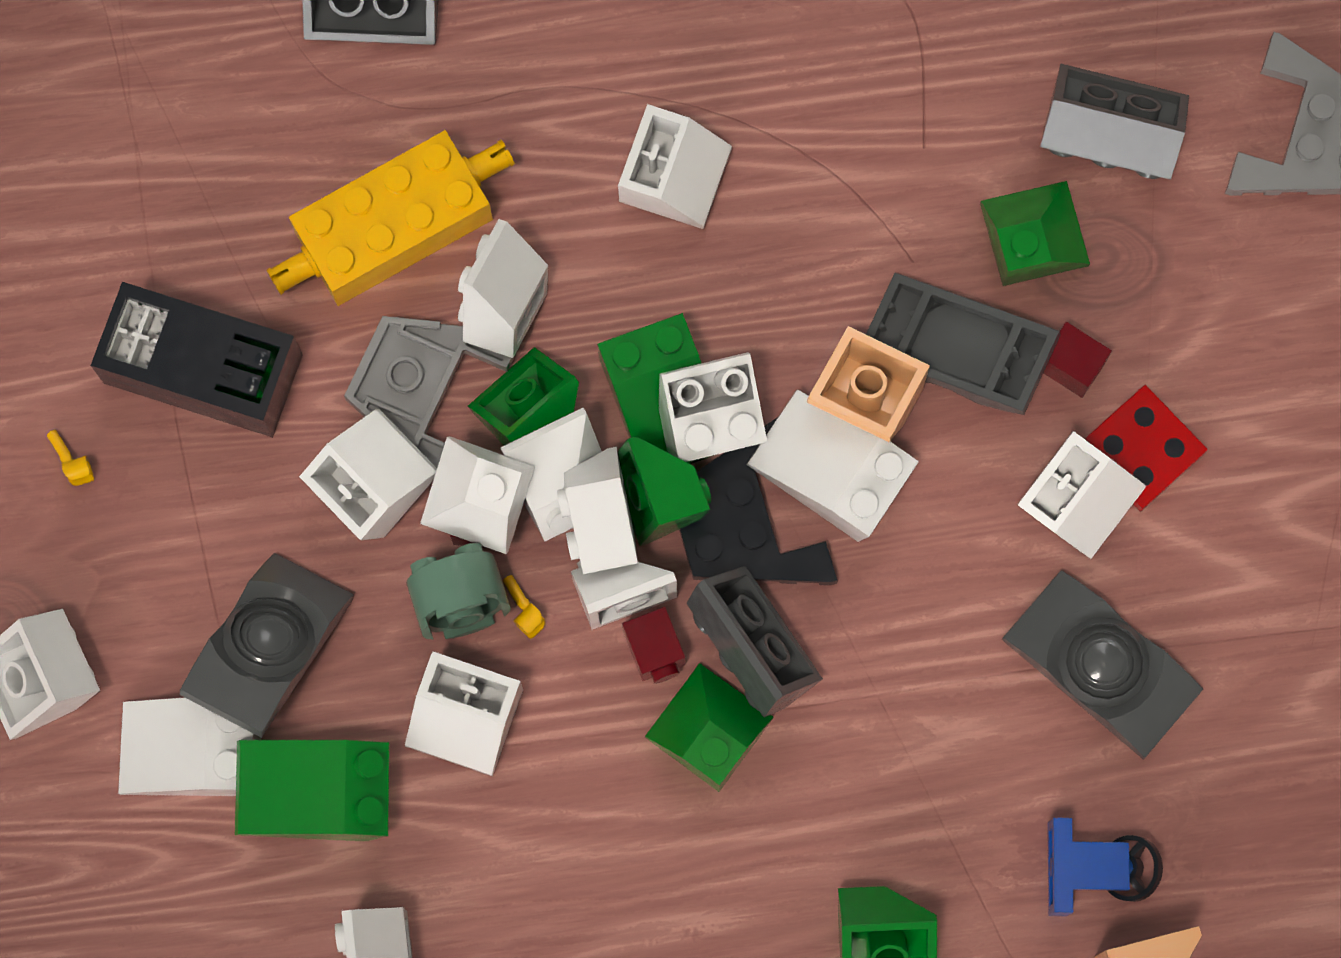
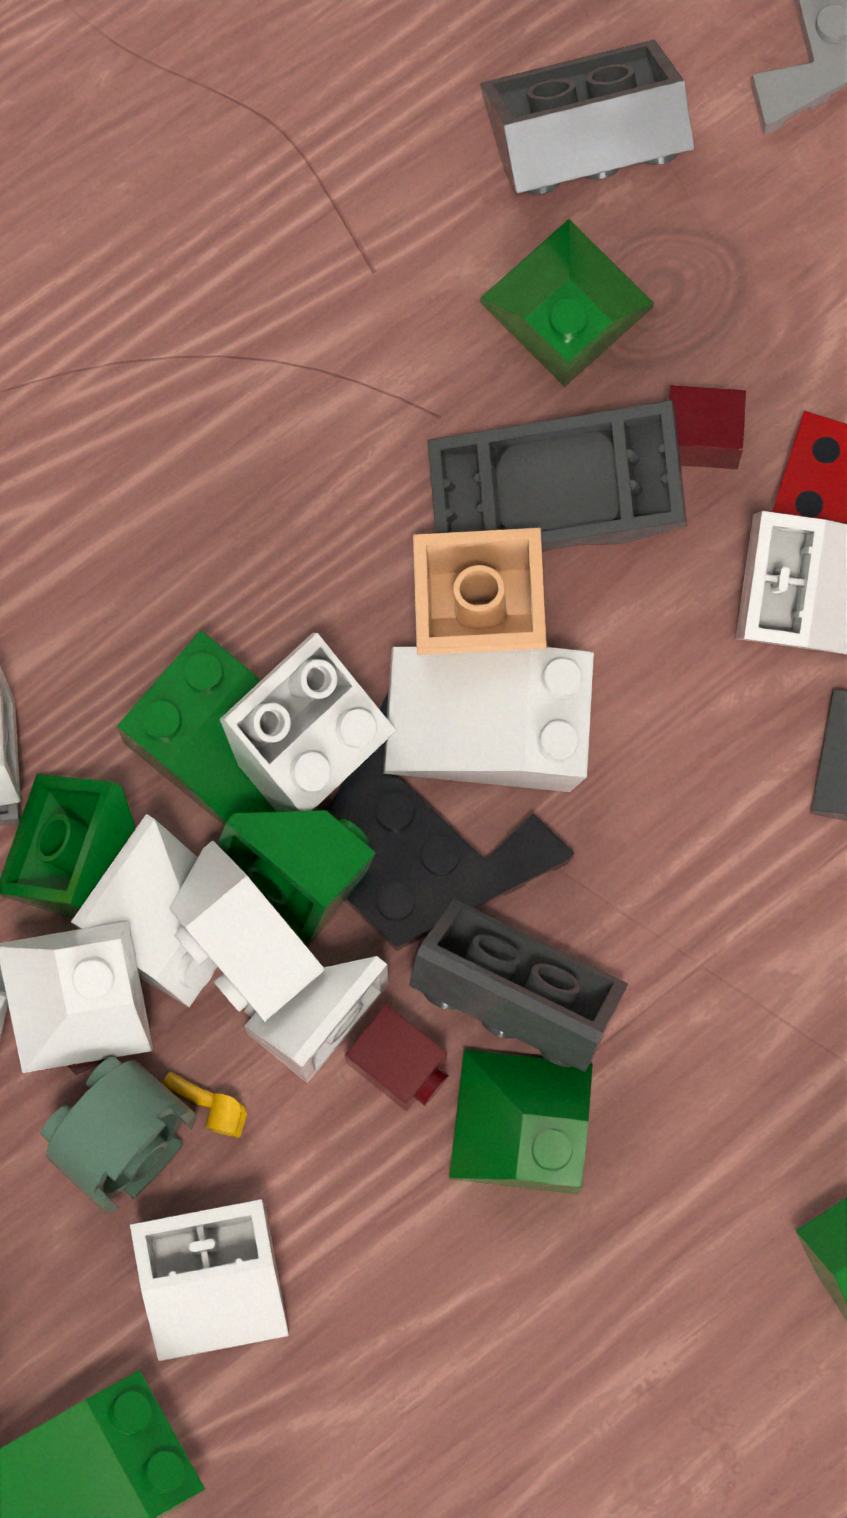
camera: 30 degrees left, 0 degrees up
white slope [618,104,732,229] -> none

